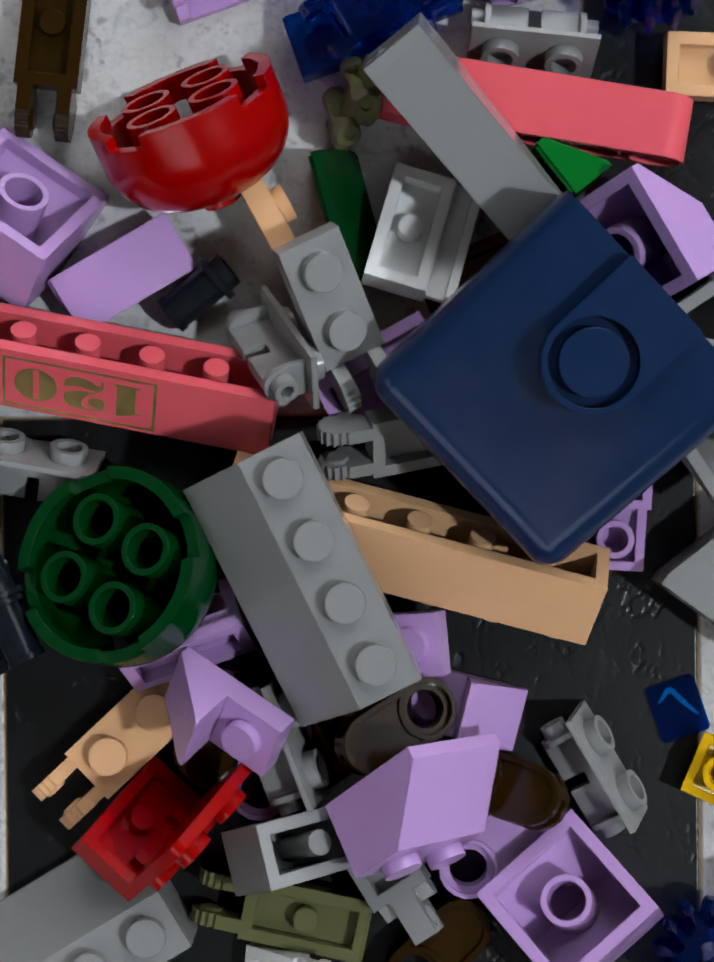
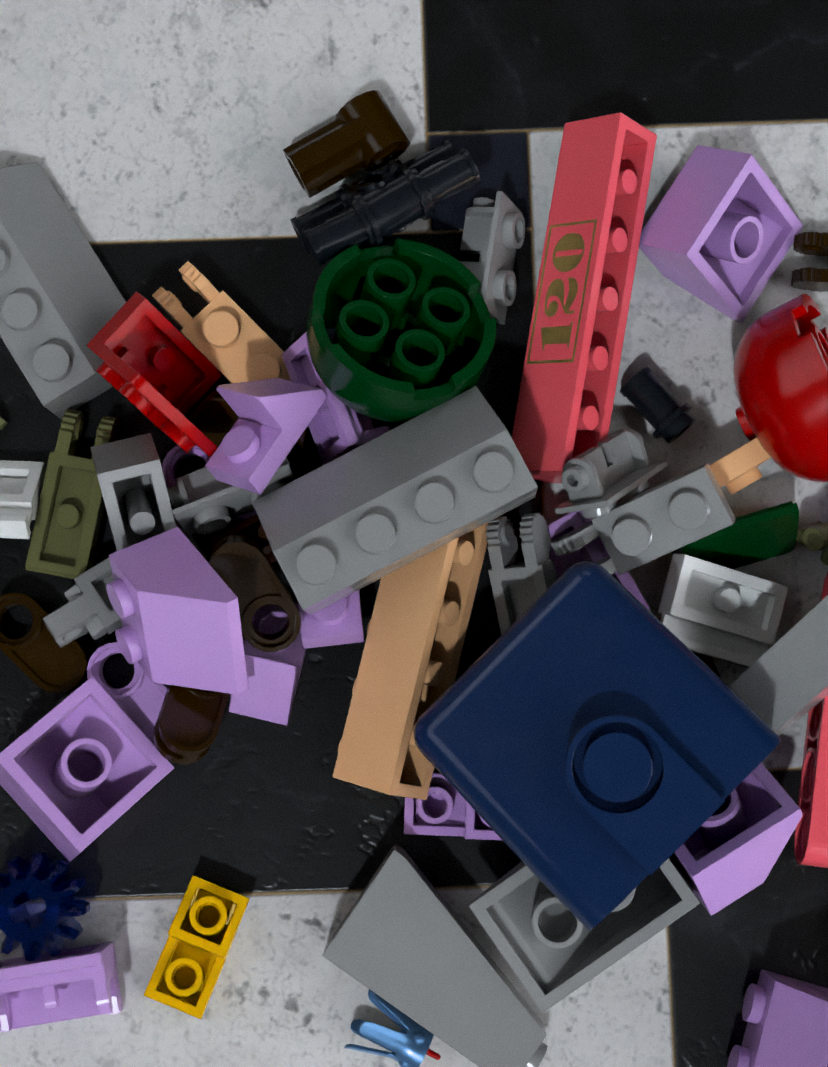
camera: 90 degrees right, 5 degrees down
lavender slope [46,213,197,323] -> none
green slope [531,137,612,197] -> none
light grey hinge [540,700,648,838] -> none
clear blue sticker [646,674,710,743] -> none

